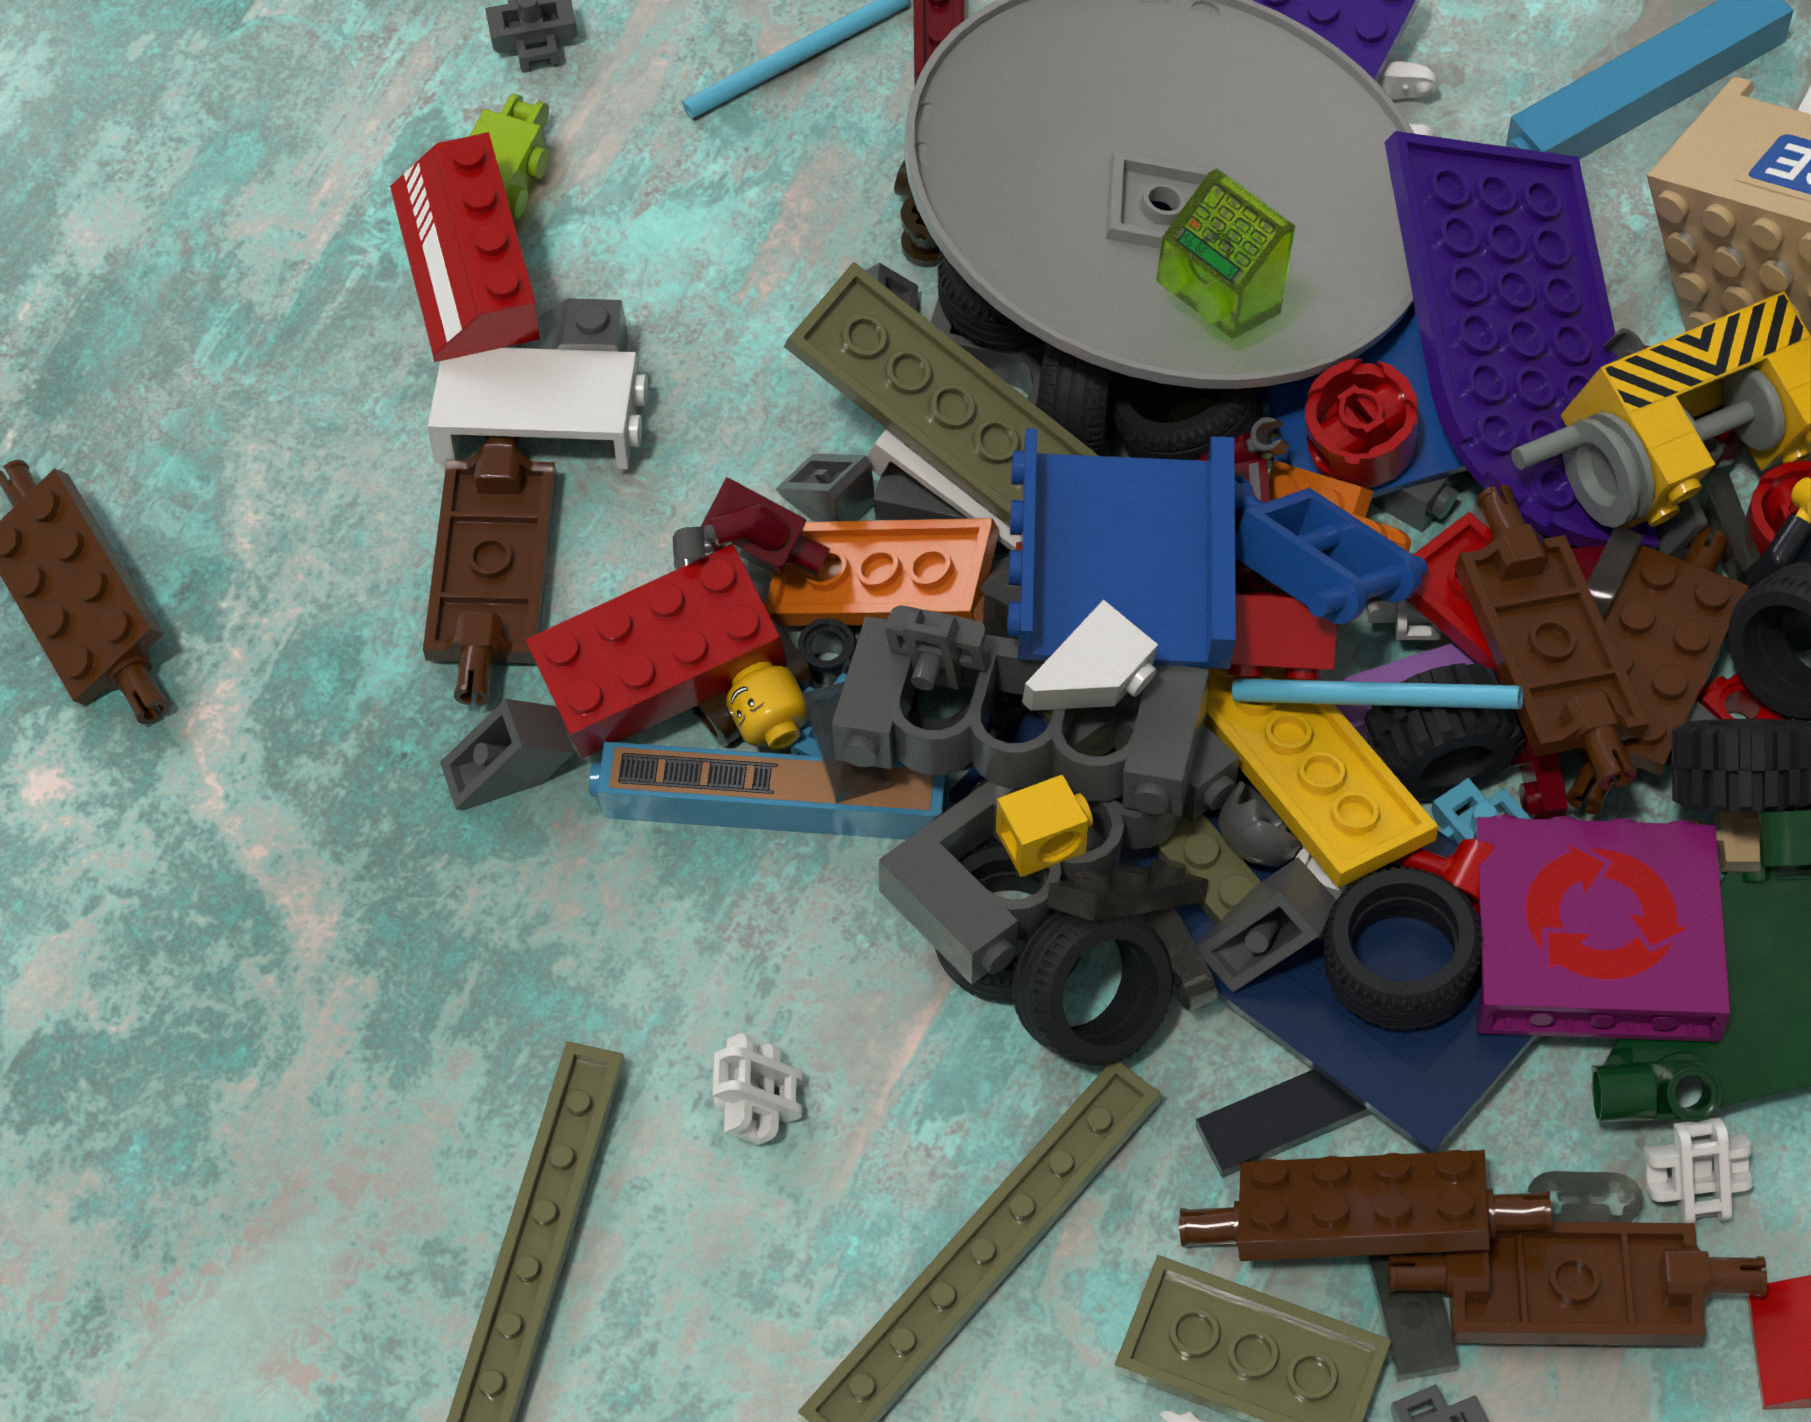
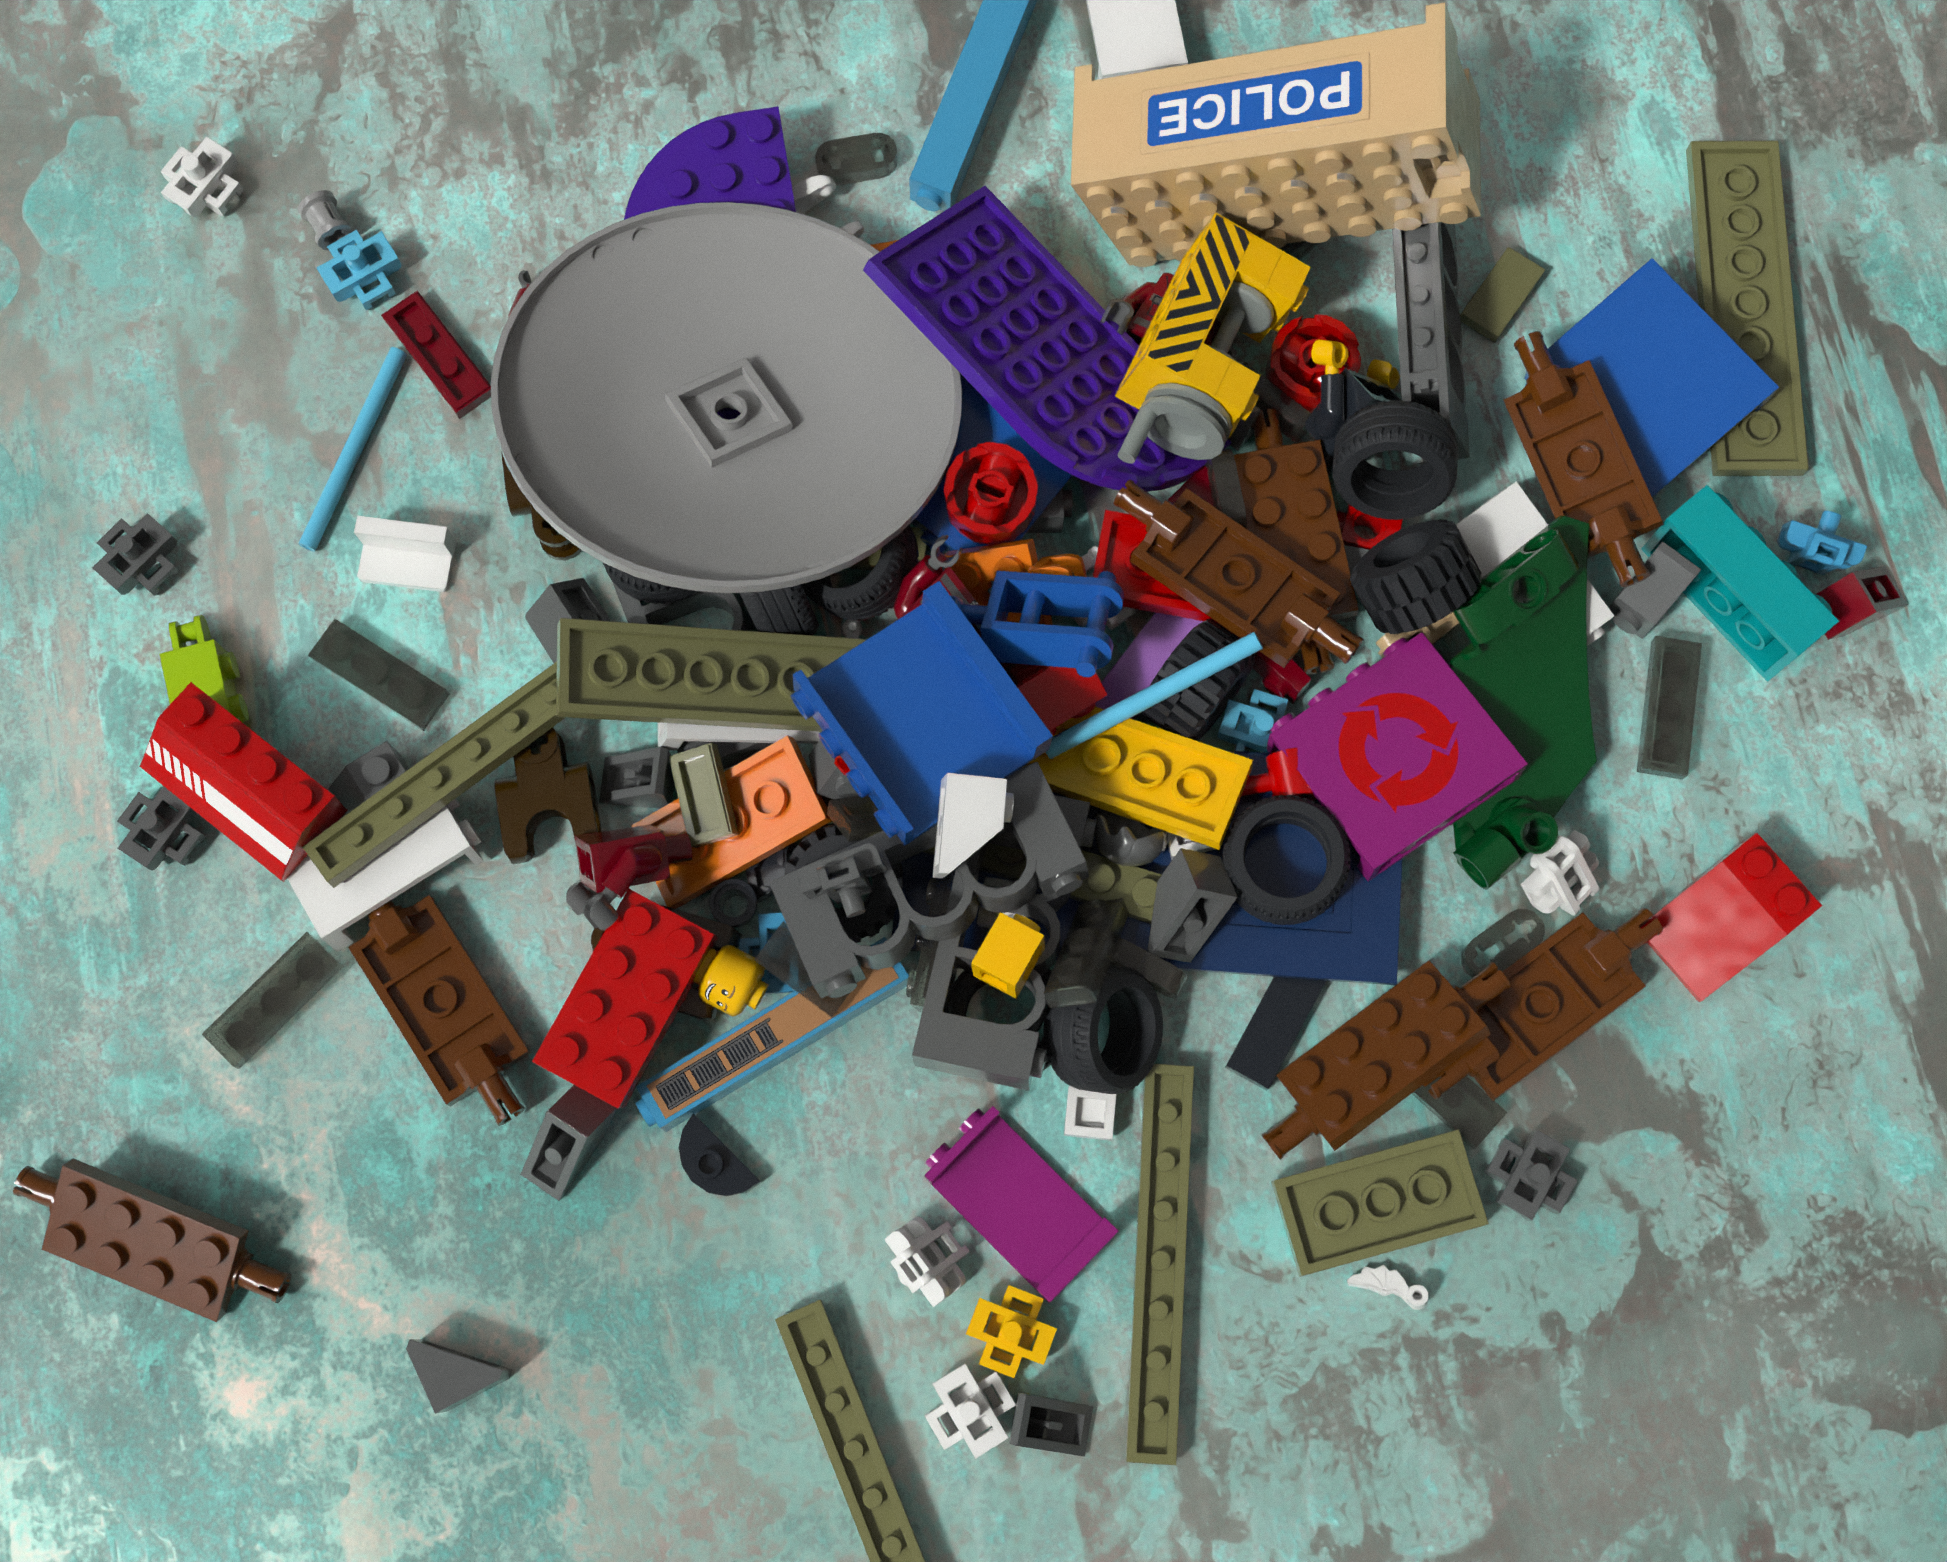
camera: 40 degrees left, 15 degrees up
clear neon green slope [1156,168,1295,339] -> none
none -> dark grey piece [117,786,207,871]
none -> clear smoke plate [202,932,344,1069]
none -> olive plate [302,621,613,888]
none -> clear smoke plate [308,619,450,731]
none -> white panel [354,516,457,592]
none -> dark grey slope [406,1339,512,1414]
none -> dark brown piece [494,727,602,865]
none -> tile [669,743,739,848]
none -> black plate [679,1113,762,1197]
none -> clear smoke beam [815,133,898,186]
none -> magenta panel [924,1106,1118,1303]
none -> white piece [925,1364,1016,1459]
none -> yellow piece [966,1285,1057,1378]
none -> dark grey slope [1009,1391,1093,1457]
none -> white plate [1064,1086,1116,1141]

